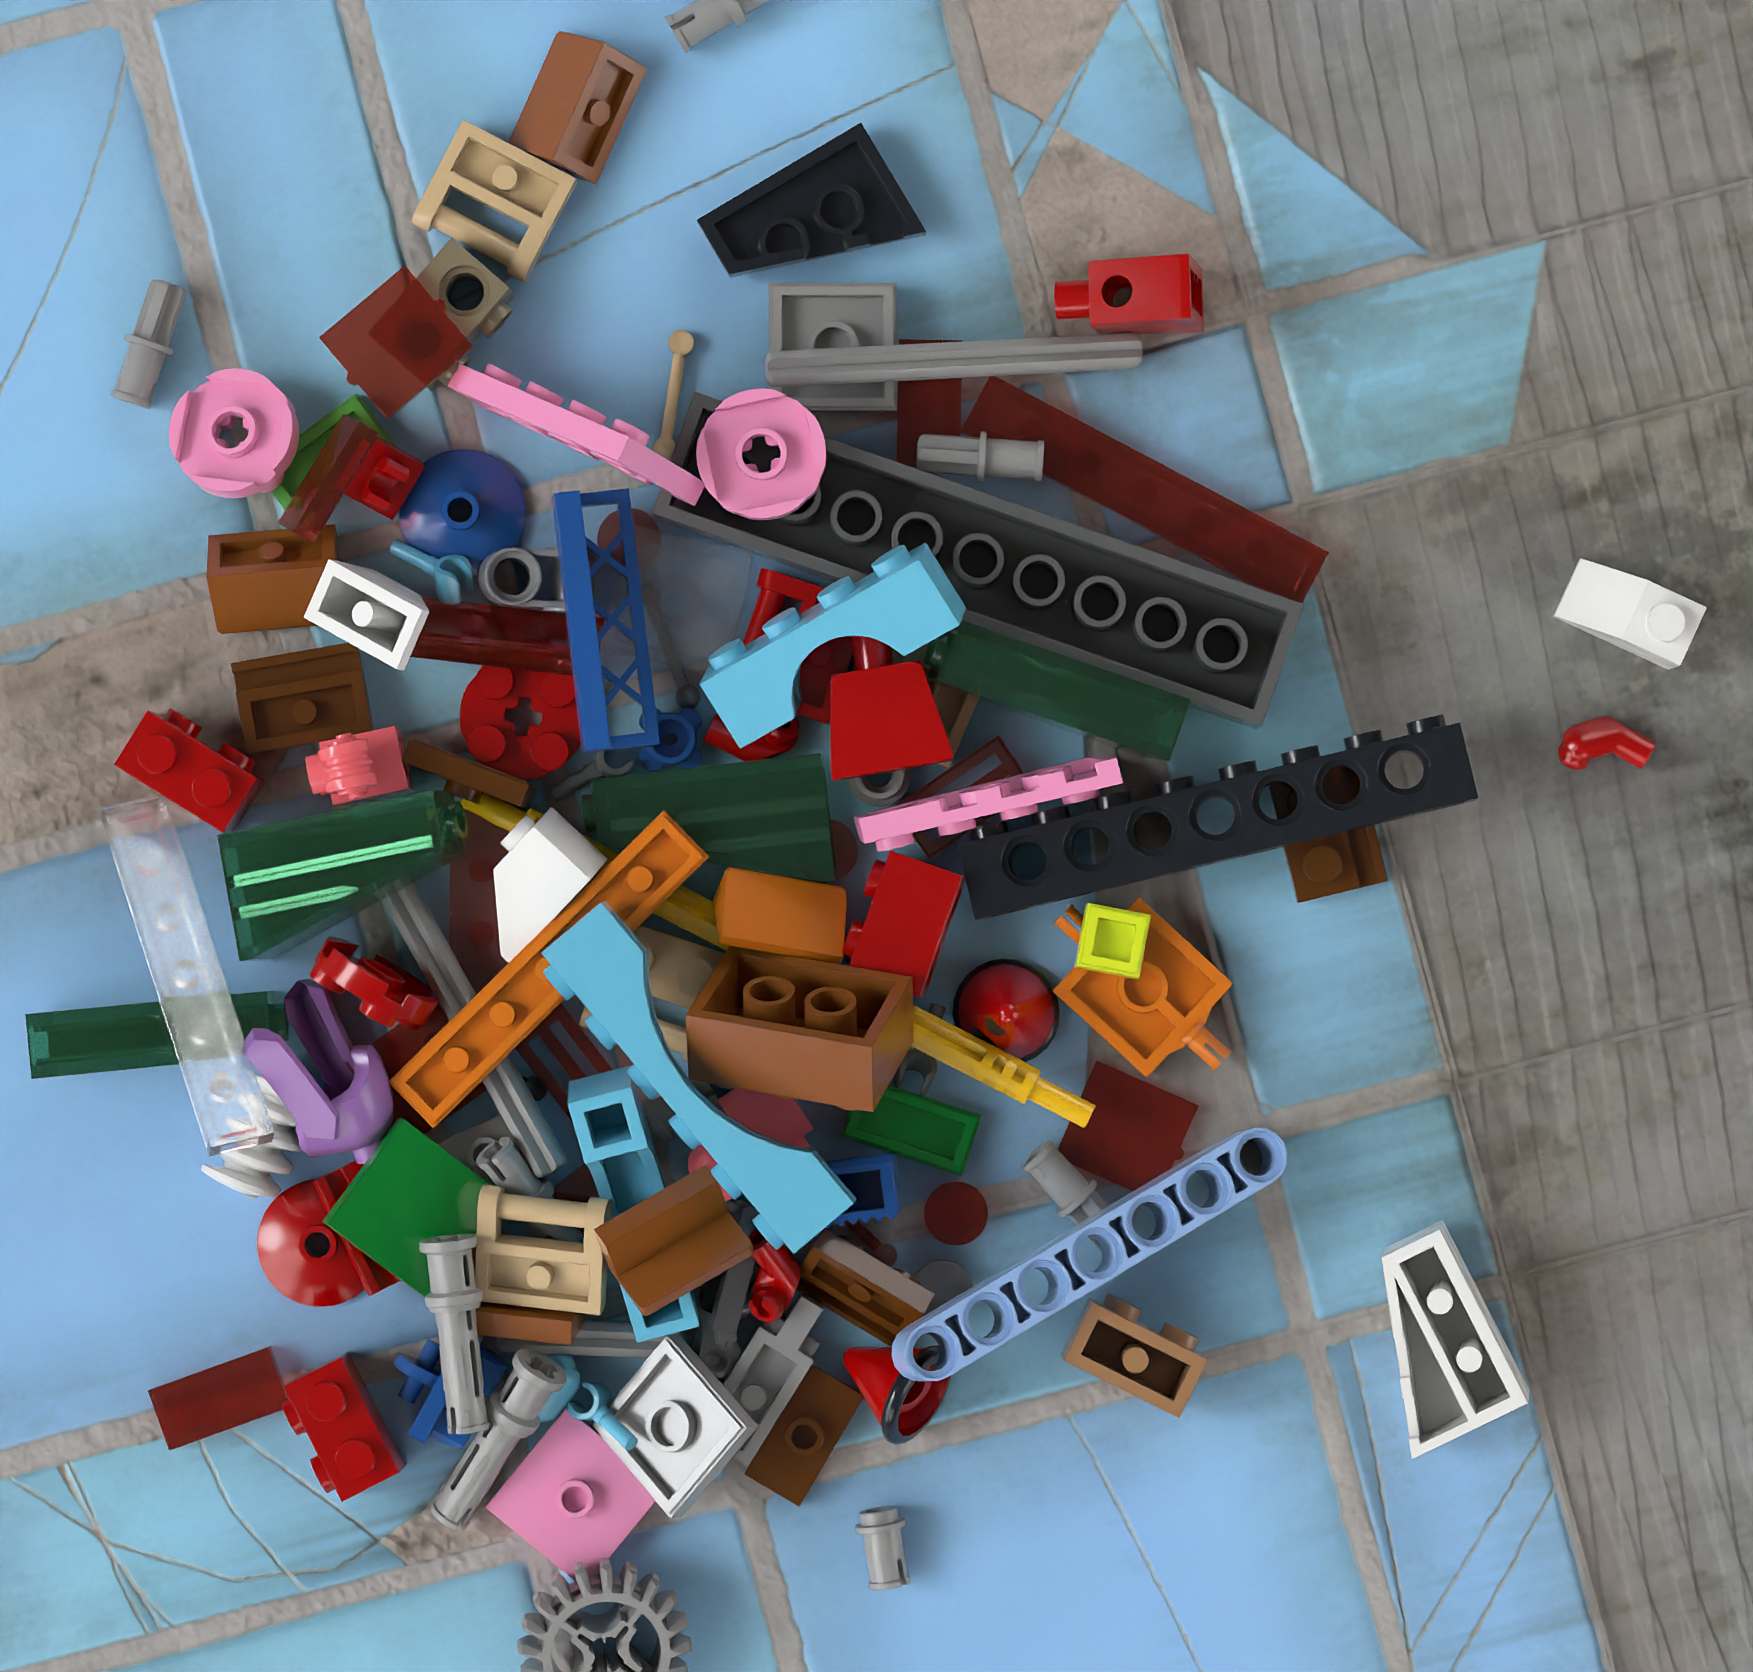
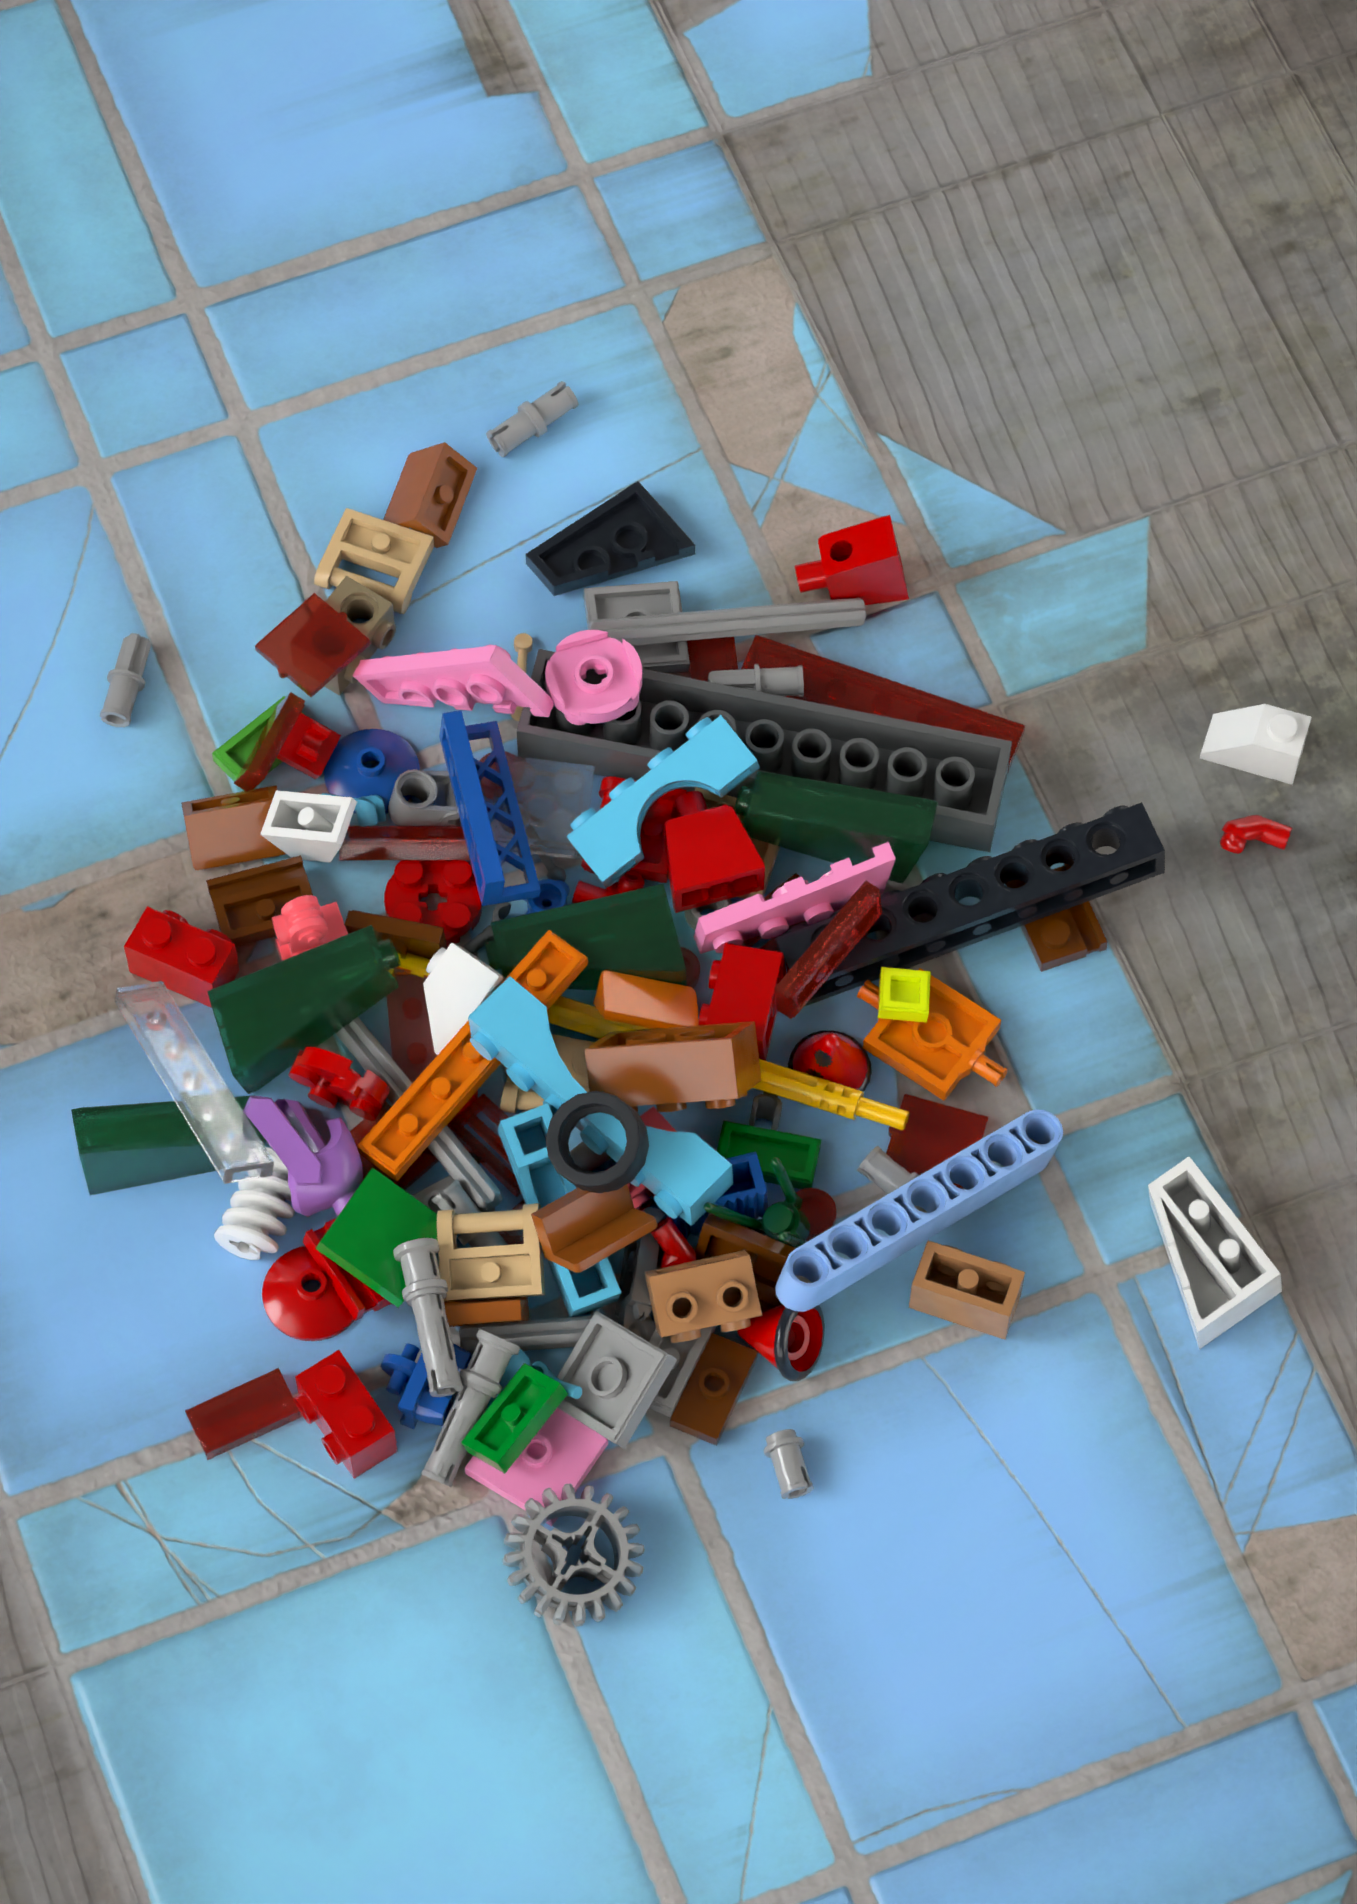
camera: 10 degrees left, 25 degrees down
bright pink plate [169,368,299,498] -> none
none -> green plate [461,1363,568,1474]
none -> black tyre [546,1091,649,1193]
none -> medium nougat brick [645,1250,762,1343]
none -> dark green plant [704,1157,810,1248]
none -> clear red tile [774,880,882,1019]

